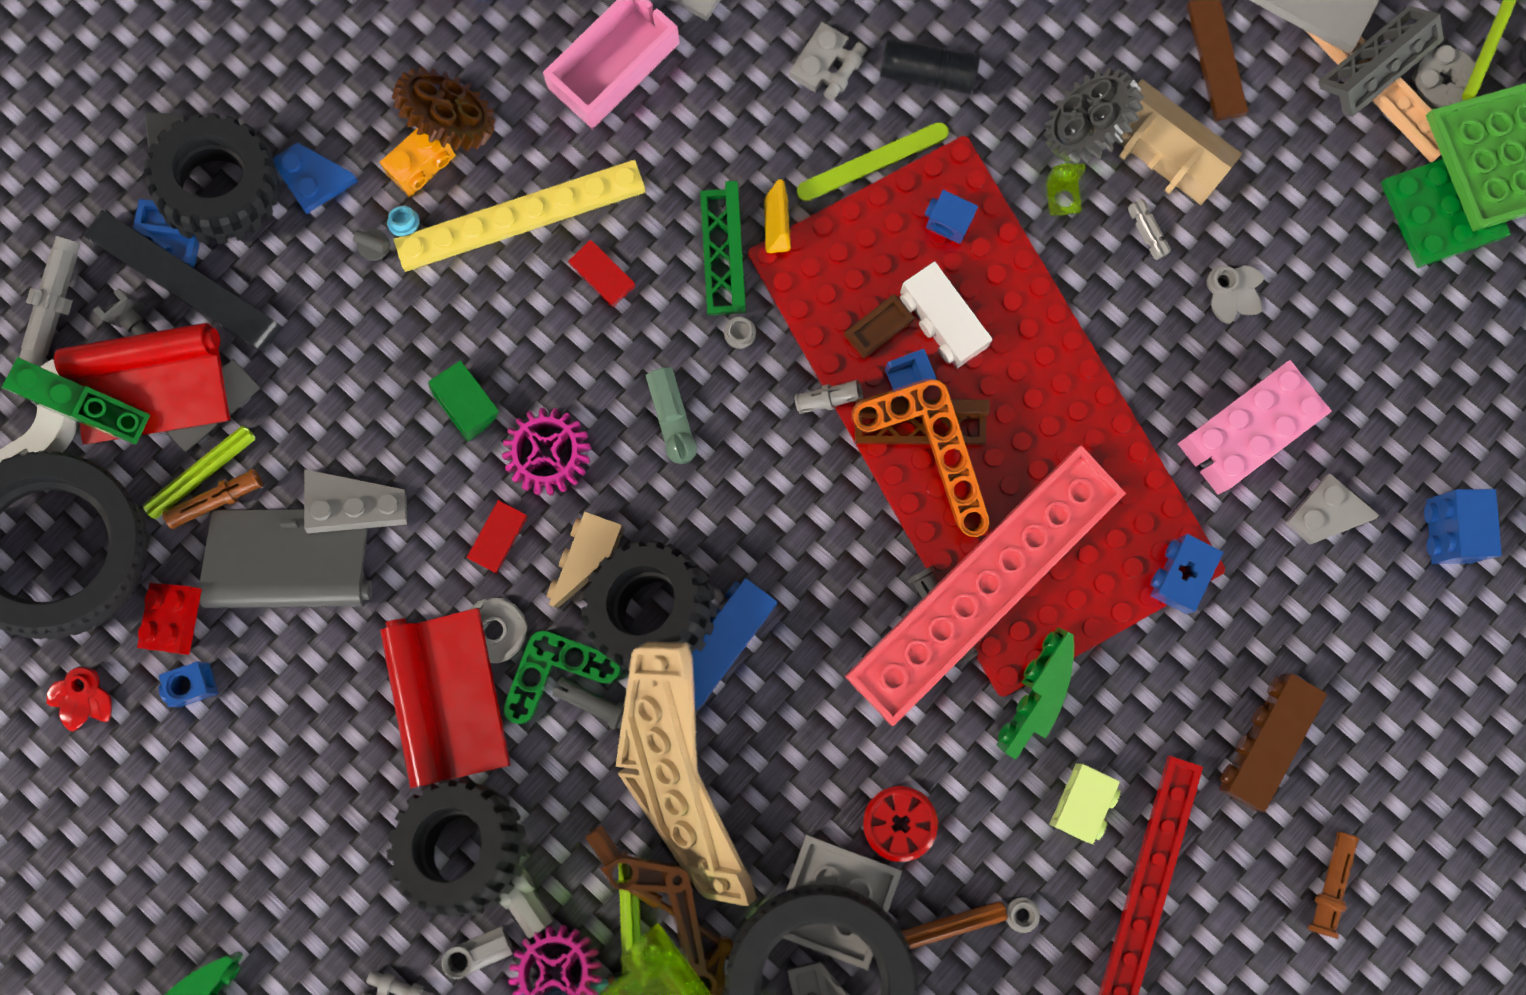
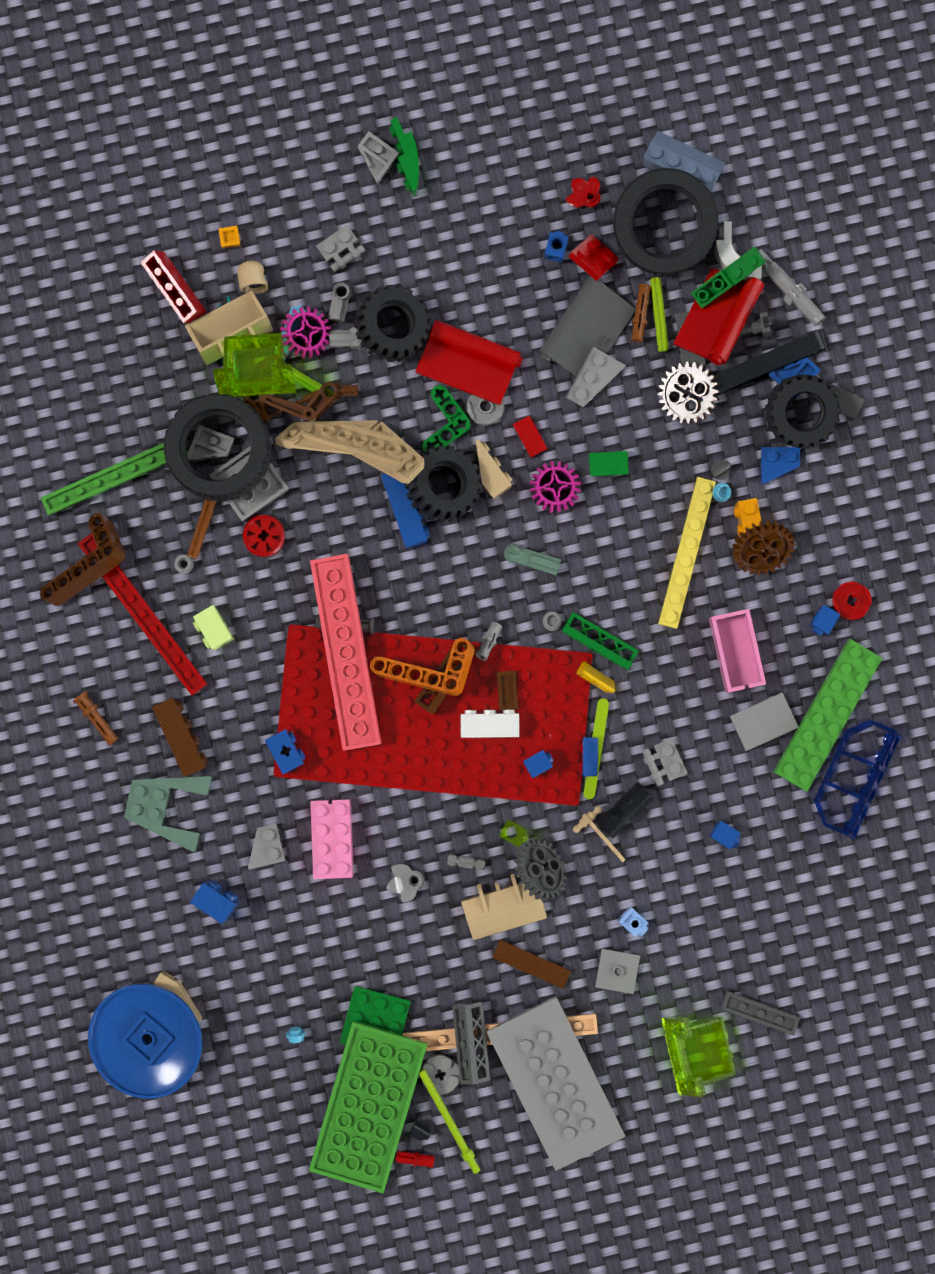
camera: 130 degrees right, 5 degrees up
dark grey pin [552,676,625,731] -> none
red tile [568,240,636,308] -> none
blue panel [885,349,936,398] -> none
green slope [996,627,1074,760] -> none
none -> sand green wing [124,776,212,852]
none -> tan piece [573,806,625,862]
none -> blue slope [583,737,598,777]
none -> gear [658,362,720,424]

